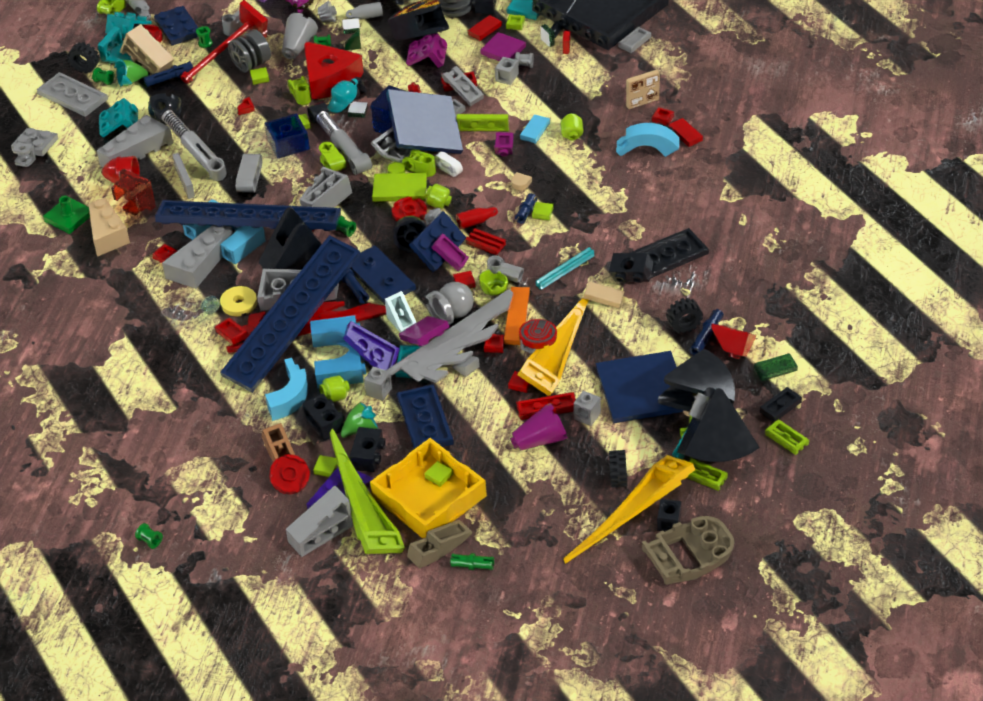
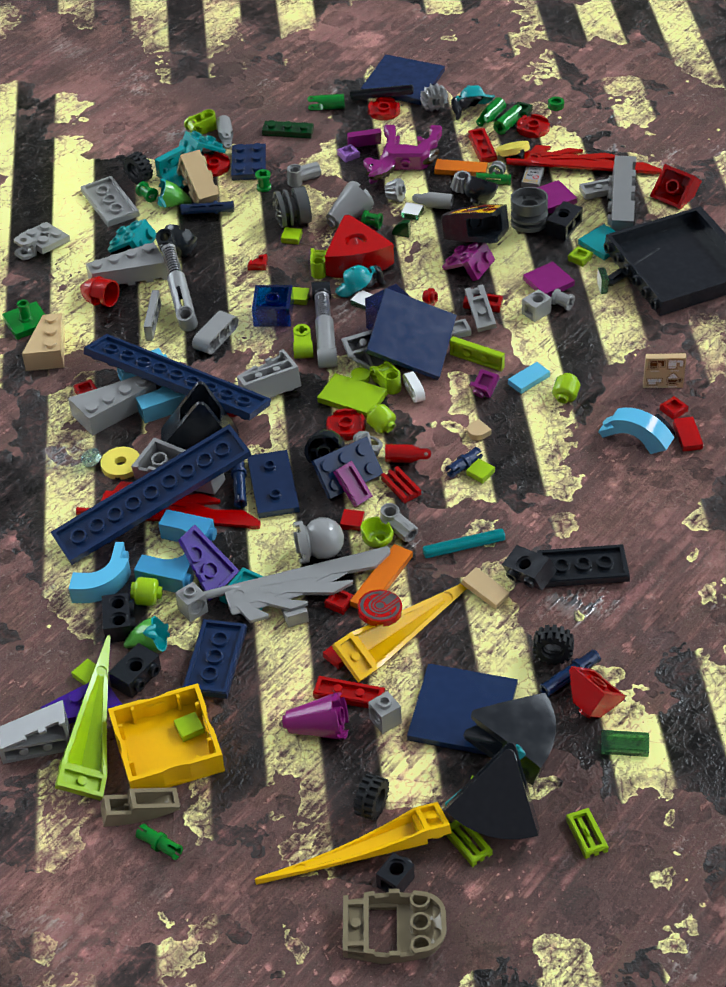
camera: 25 degrees right, 0 degrees up
clear red panel [111,169,156,216] -> none
red tile [181,0,268,84] -> none
red tile [214,318,249,346] -> none
medium nougat slope [261,423,295,462] -> none
red tile [269,454,310,495] -> none
green bush [336,215,356,237] -> none
light aqua slope [385,291,417,333] -> none
magenta tile [398,316,449,346] -> none
red tile [468,15,502,41] -> none
red tile [563,31,570,54] -> none
light grey tile [618,27,651,53] -> none
light grey pin [688,392,710,419] -> none
black plate [760,387,802,422] -> none

